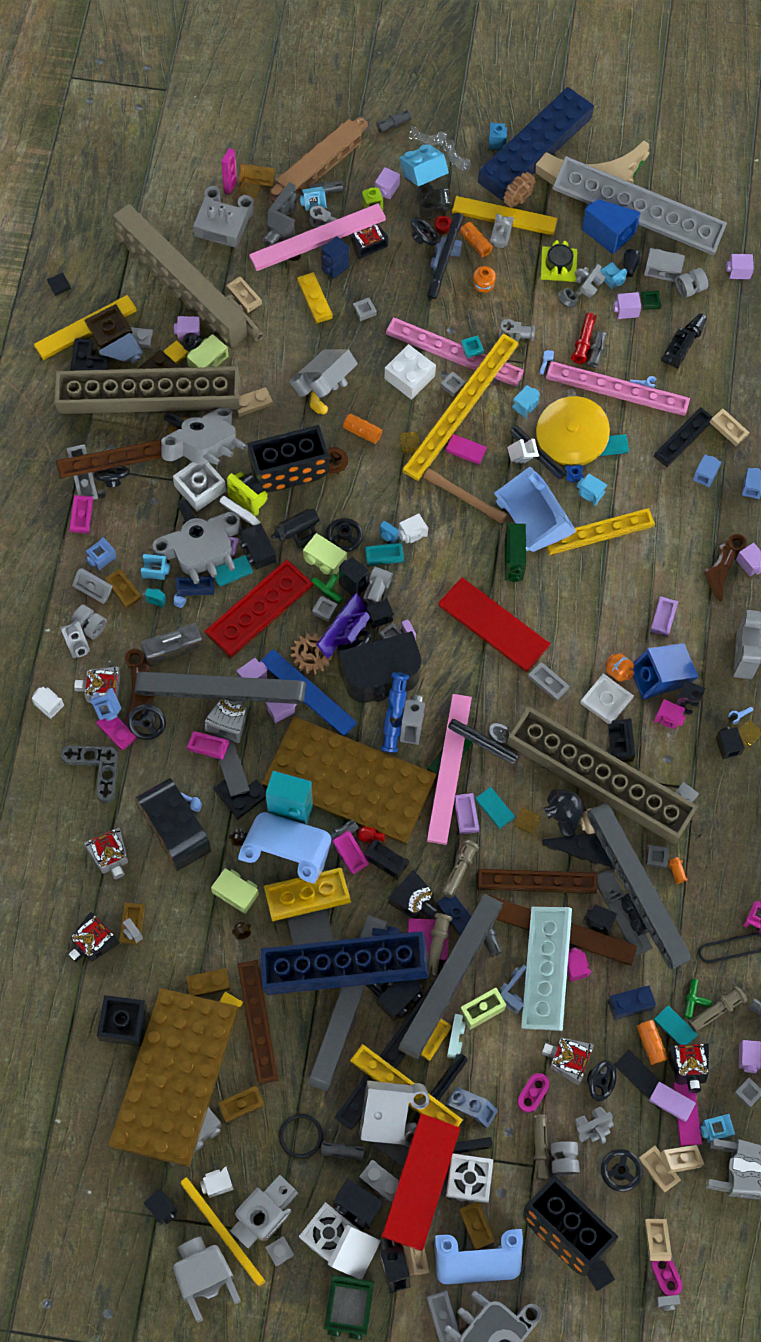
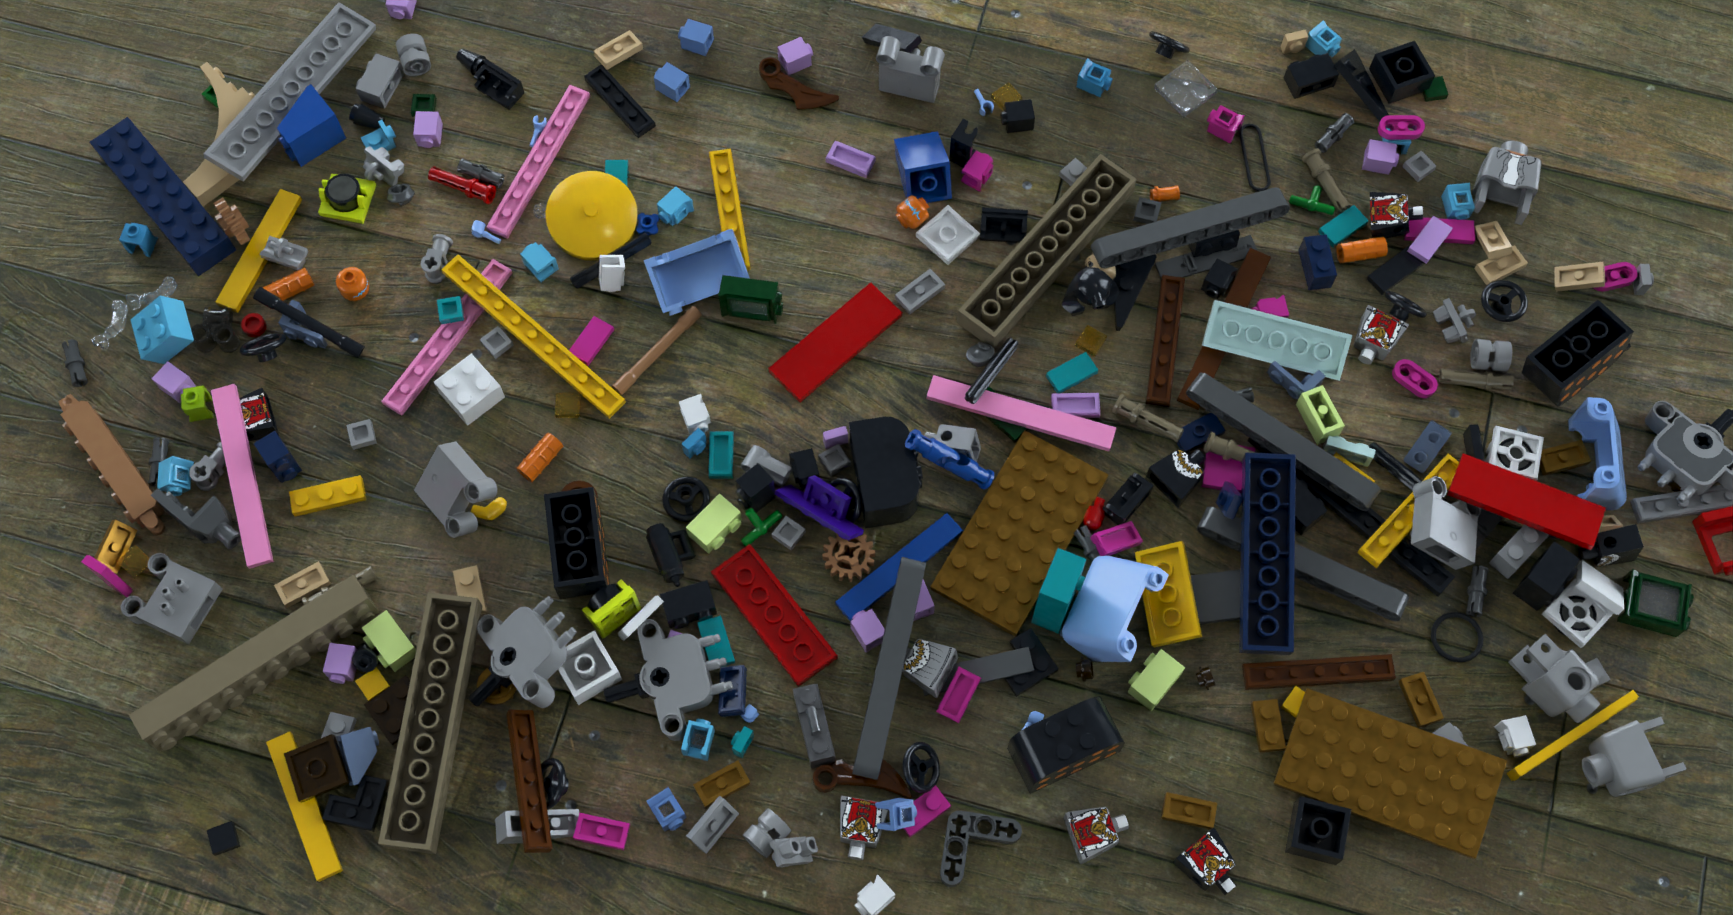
camera: 80 degrees left, 0 degrees up
light grey plate [123,918,143,943] -> none
black brick [143,1189,177,1225] -> none

